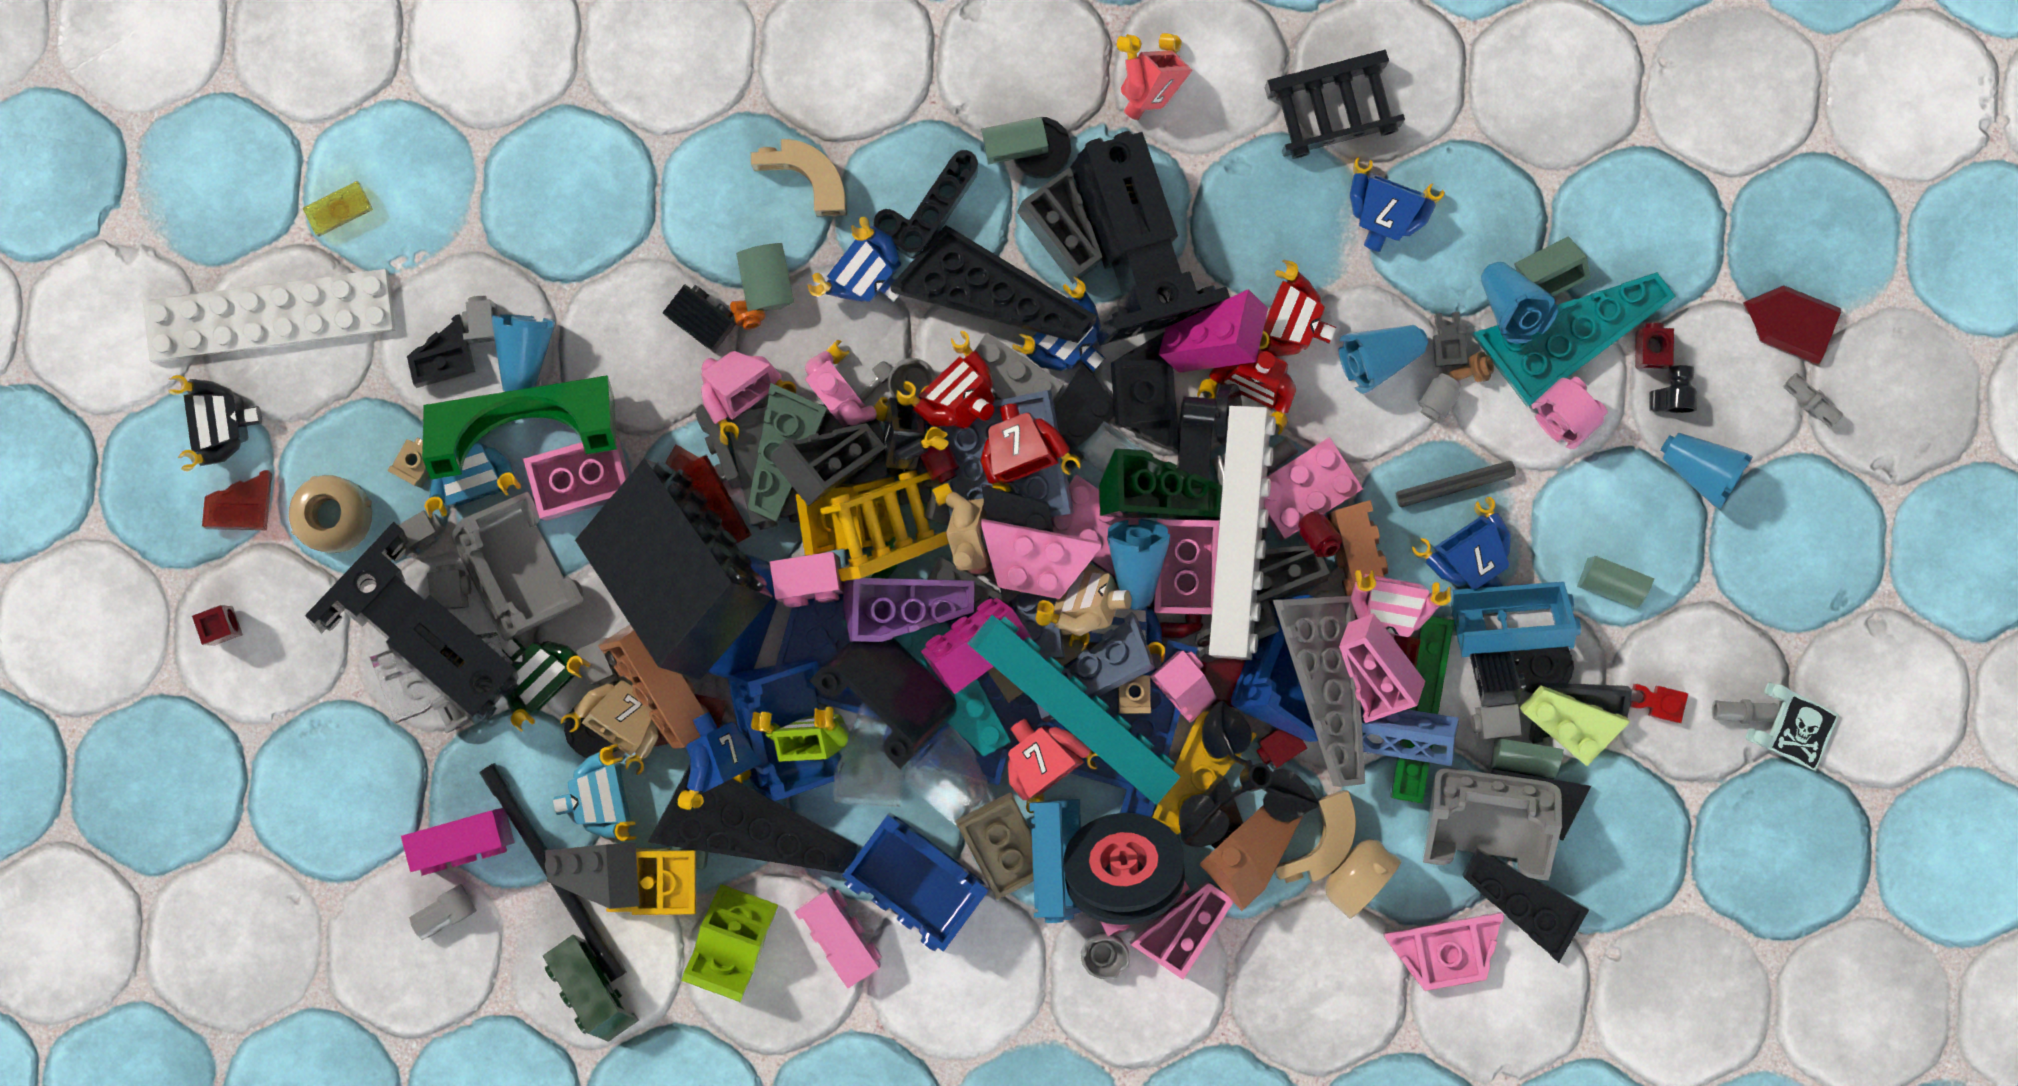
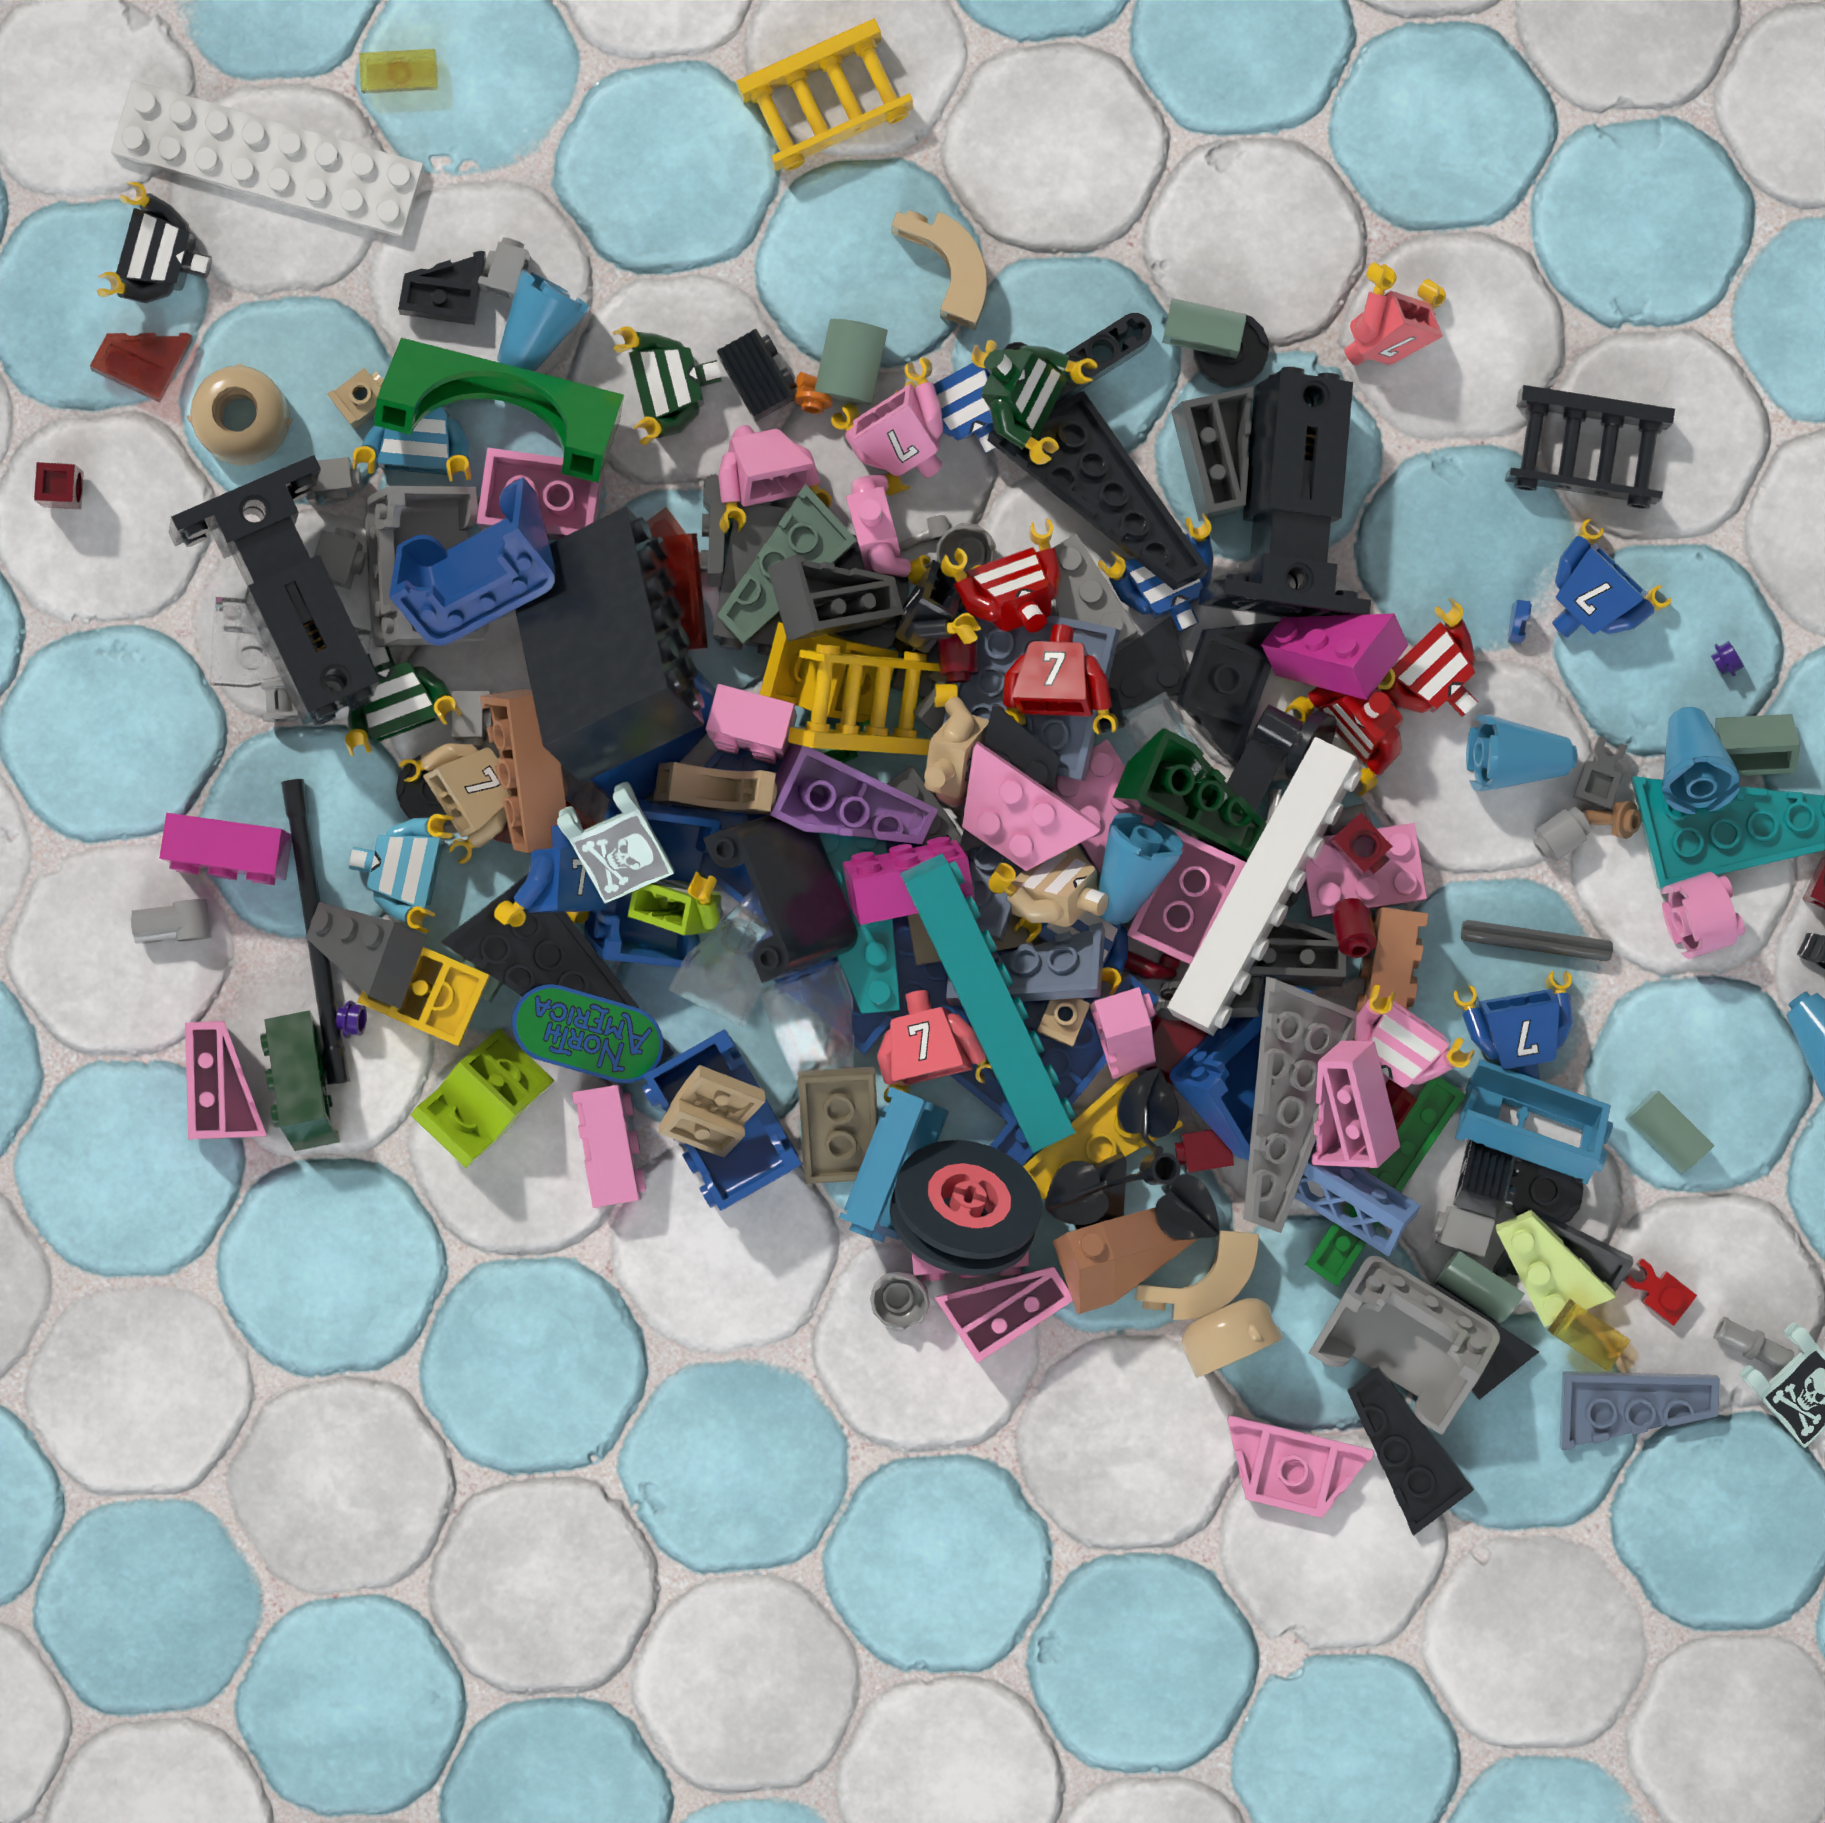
camera: 20 degrees right, 0 degrees up
none -> bright pink wedge [185,1021,267,1140]
none -> dark purple plate [336,1000,367,1038]
none -> blue windscreen [389,477,555,646]
none -> tile [511,984,663,1083]
none -> flag [557,782,675,904]
none -> torso [612,326,722,445]
none -> tan arch [654,762,777,815]
none -> tan slope [658,1065,765,1158]
none -> yellow fence [736,18,913,171]
none -> bright pink torso [831,357,944,478]
none -> dark green torso [982,345,1098,465]
none -> dark red brick [1329,812,1393,876]
none -> blue tile [1508,600,1532,644]
none -> clear yellow tile [1548,1299,1631,1372]
none -> sand blue wing [1559,1371,1720,1450]
none -> dark purple plate [1711,641,1745,677]

